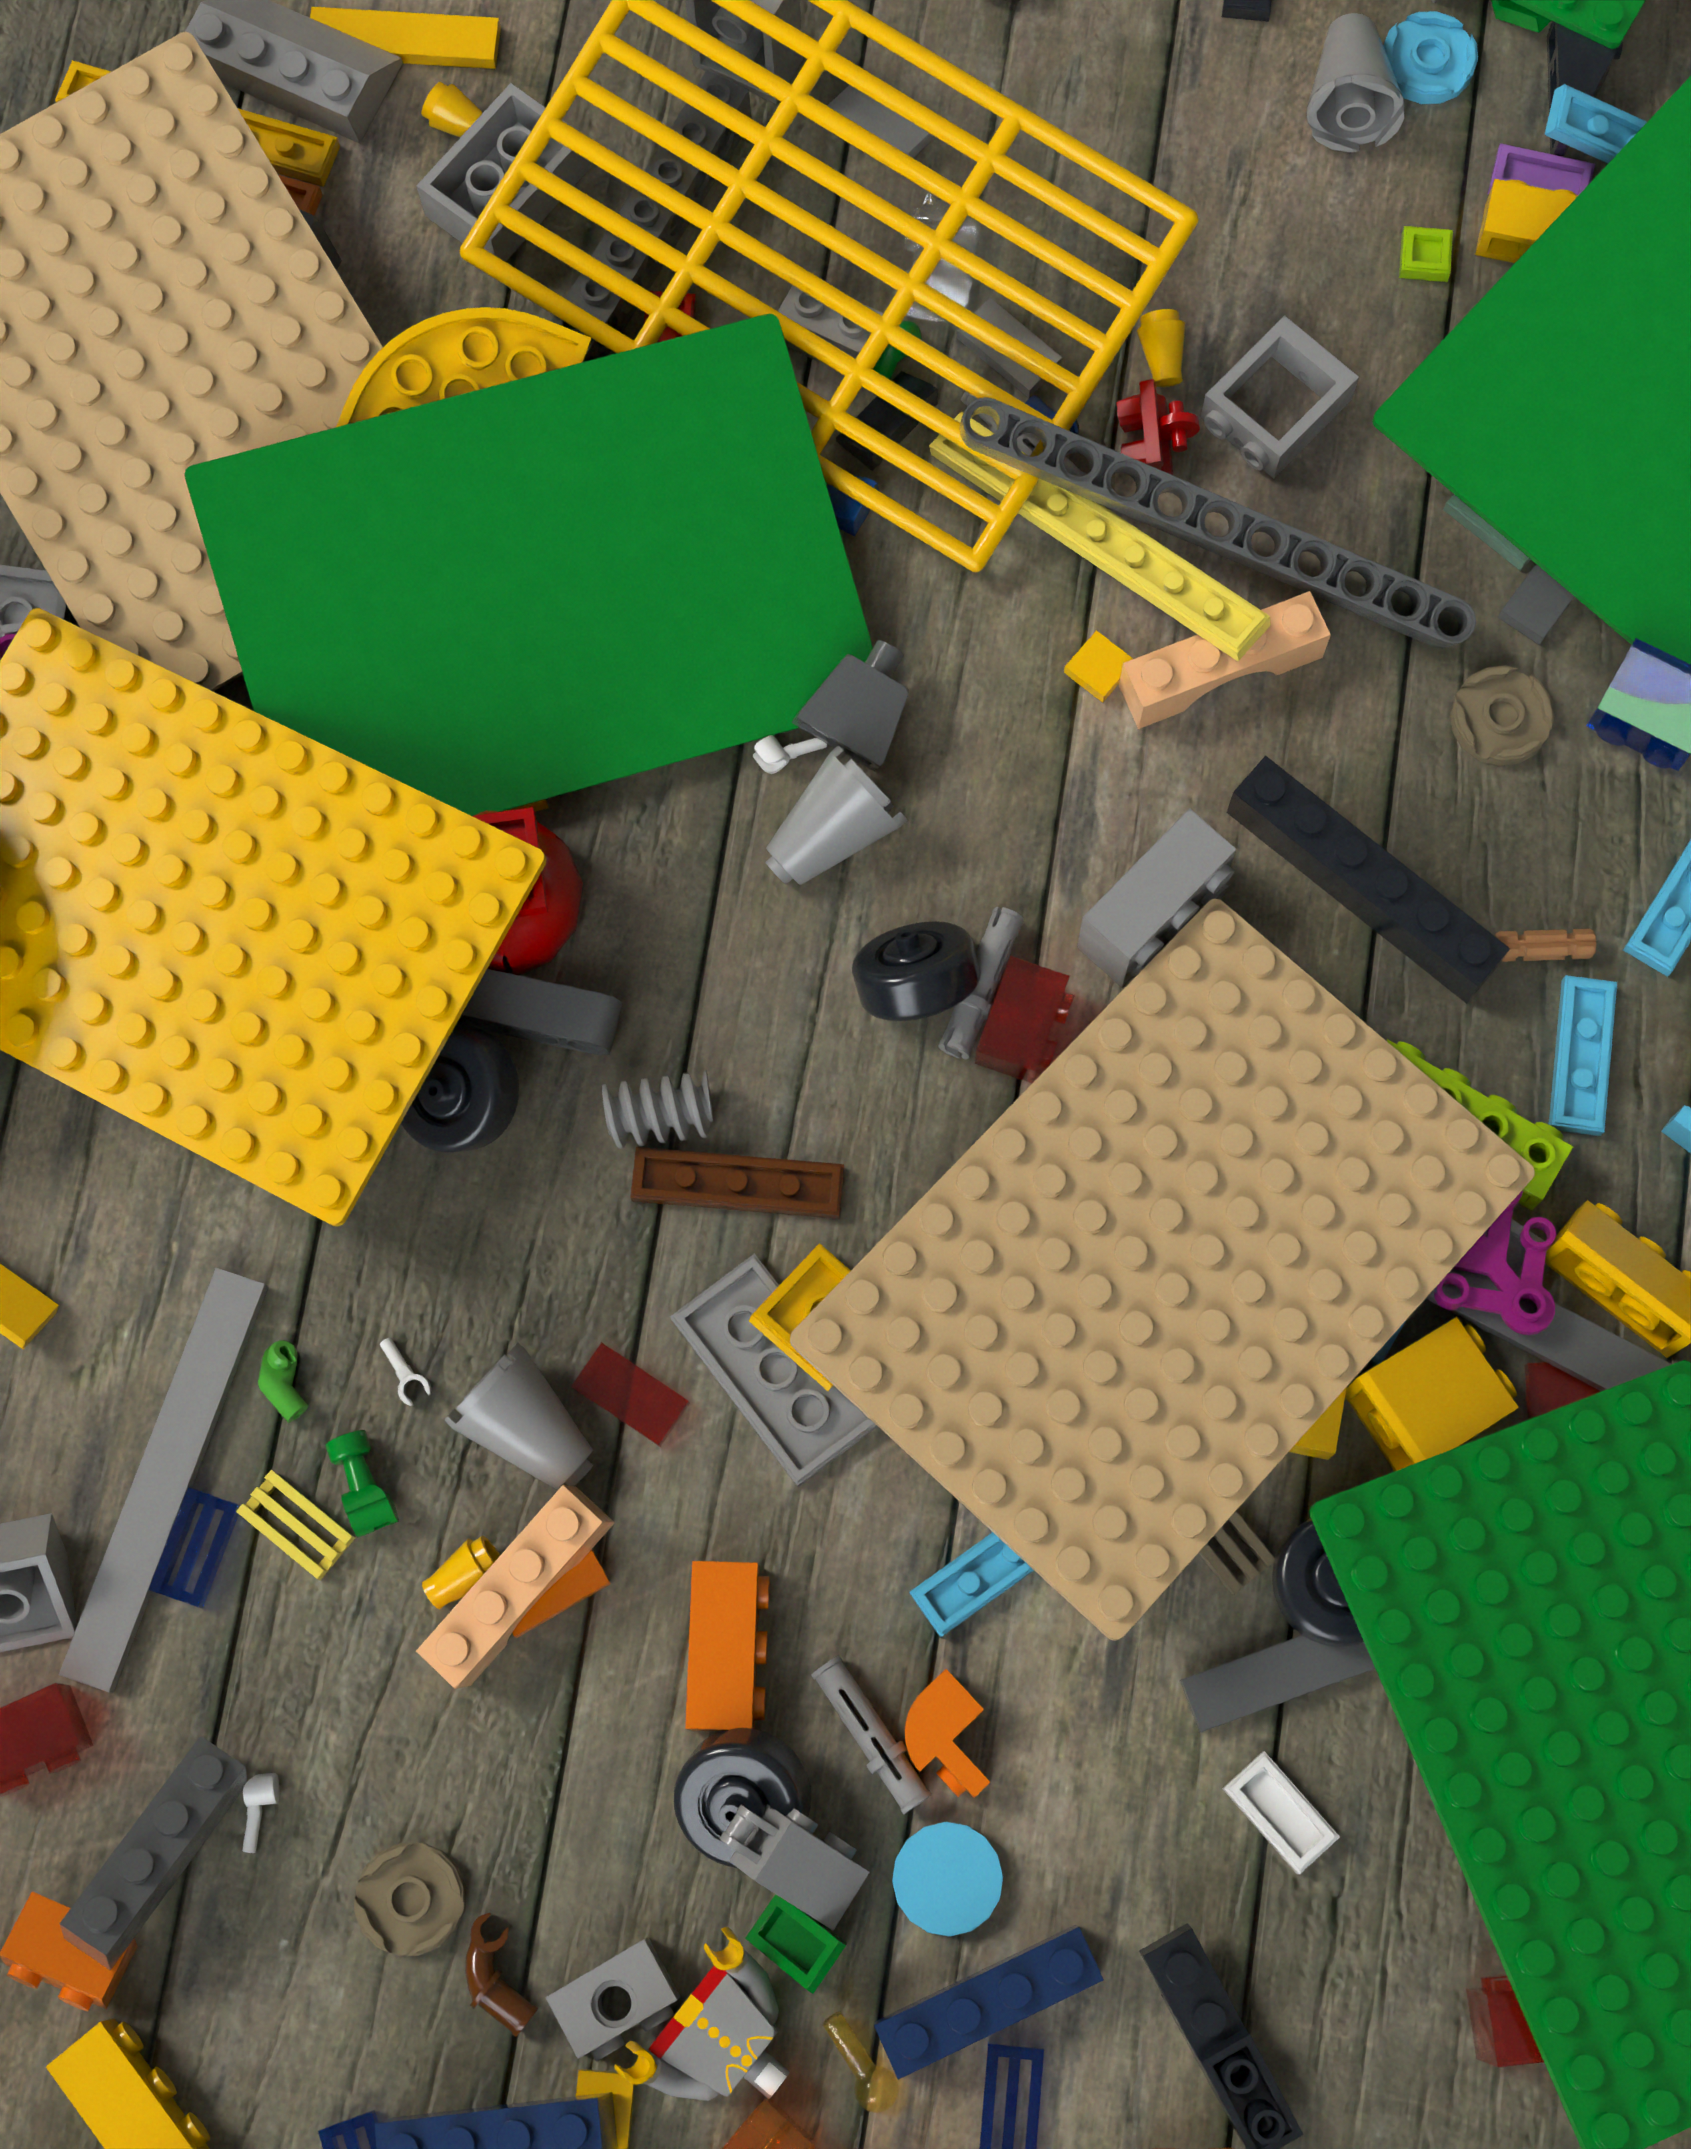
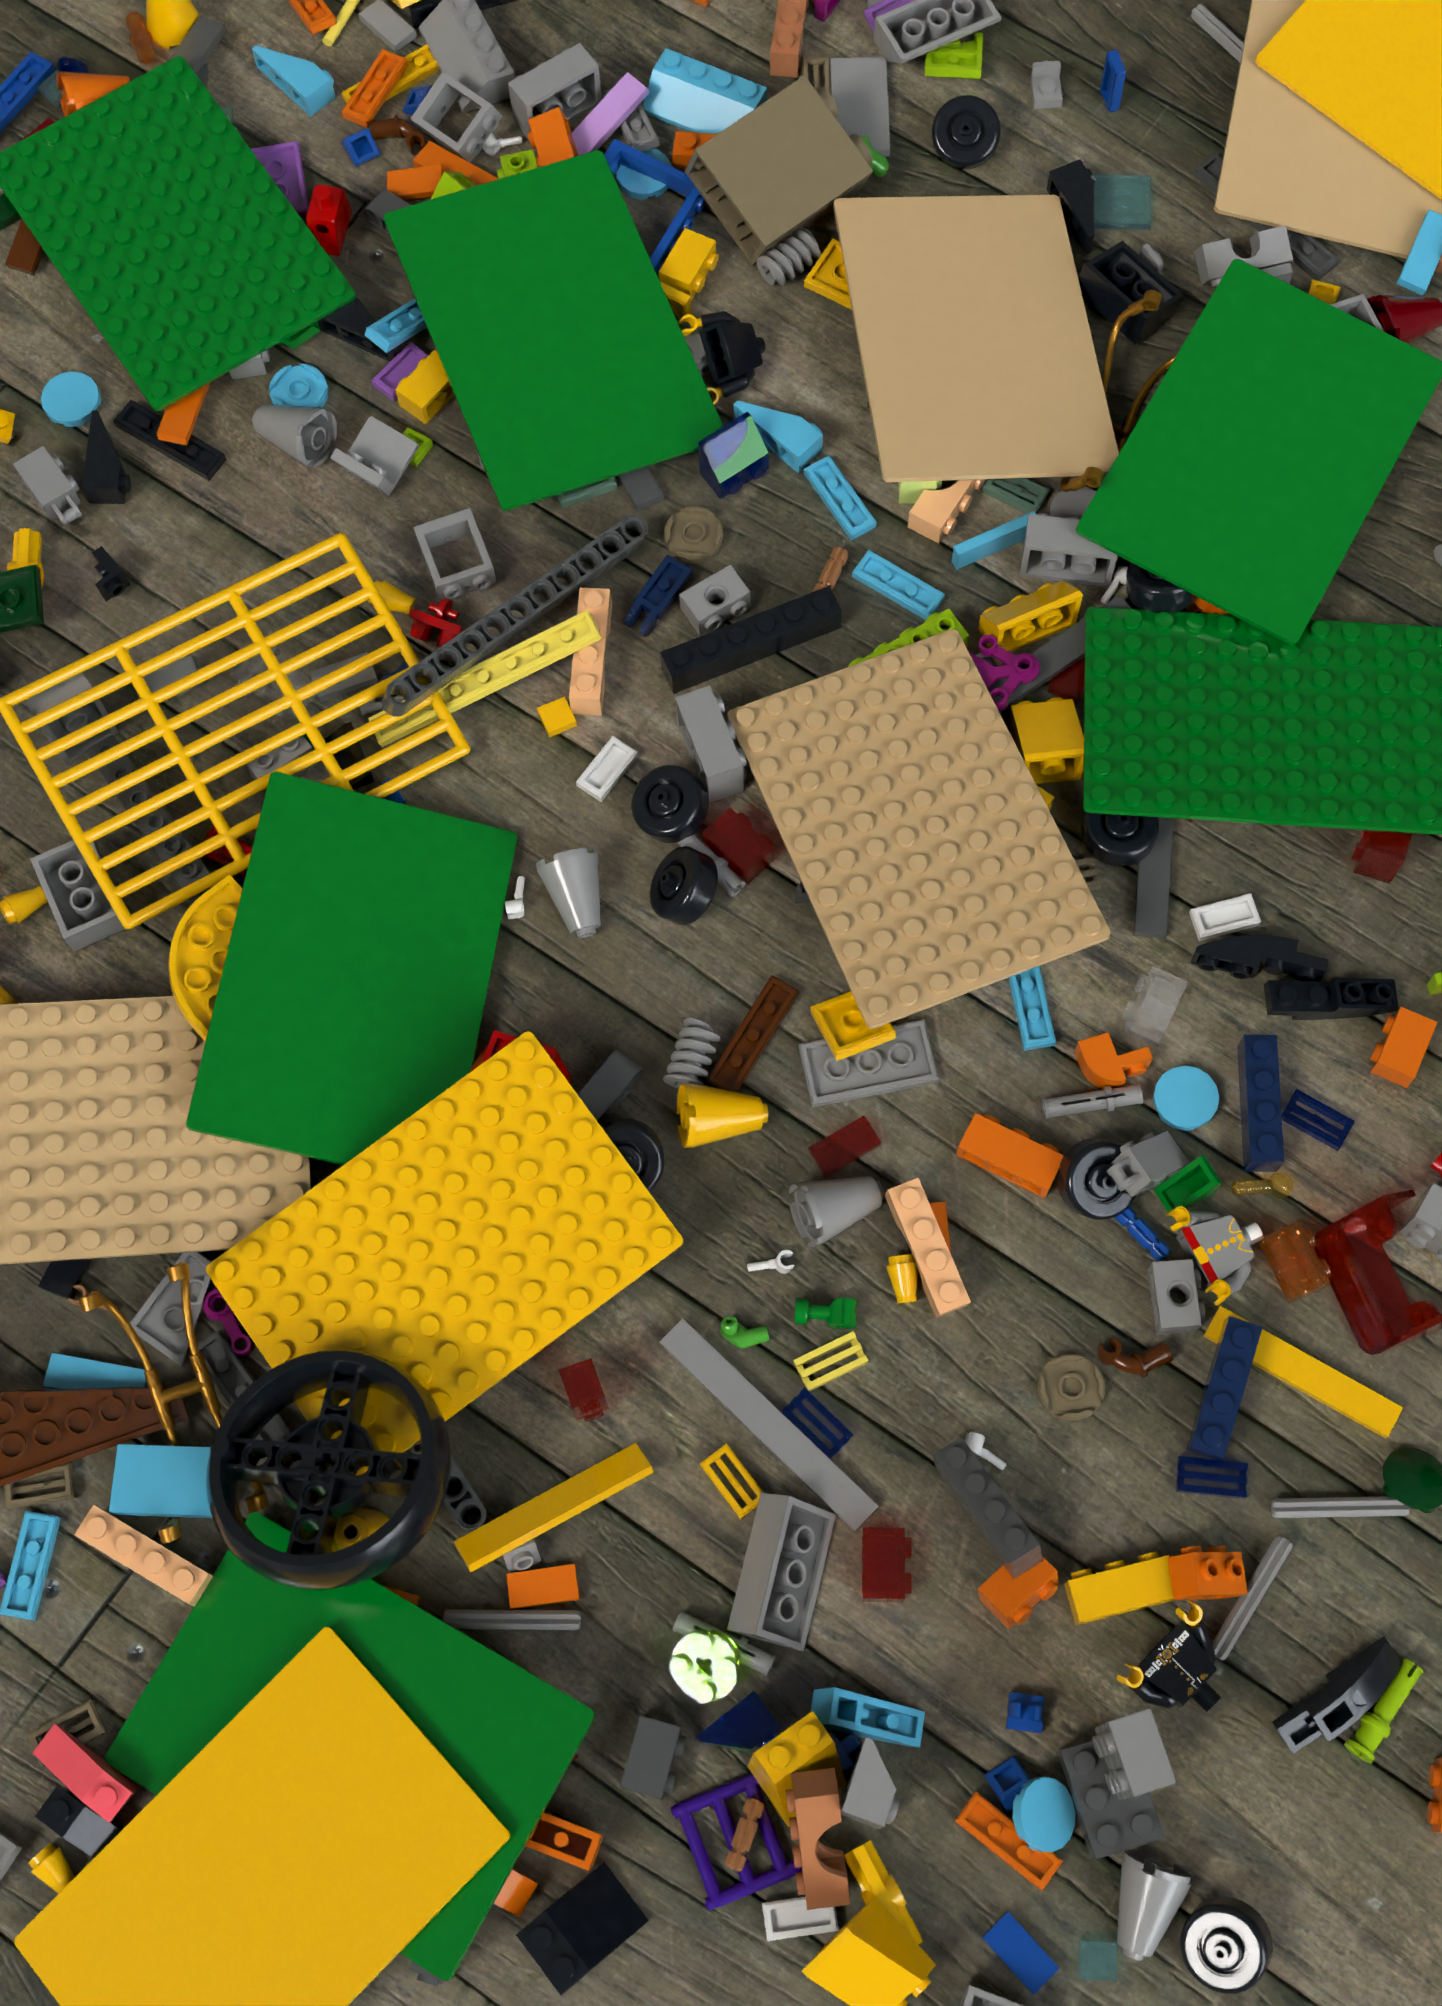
camera: 65 degrees left, 5 degrees down
dark grey torso [792,640,909,771] -> none
none -> light grey bracket [330,416,419,496]
none -> clear red brick [559,1358,609,1422]
none -> white tile [576,736,638,802]
none -> dark blue hinge [623,555,693,637]
none -> black wheel [631,765,709,843]
none -> yellow cone [676,1082,768,1148]
none -> light grey brick [679,564,751,636]
none -> yellow tile [700,1443,764,1520]
none -> blue axle [1115,1206,1171,1262]
none -> clear brick [1121,966,1188,1047]
none -> black slope [1191,935,1328,982]

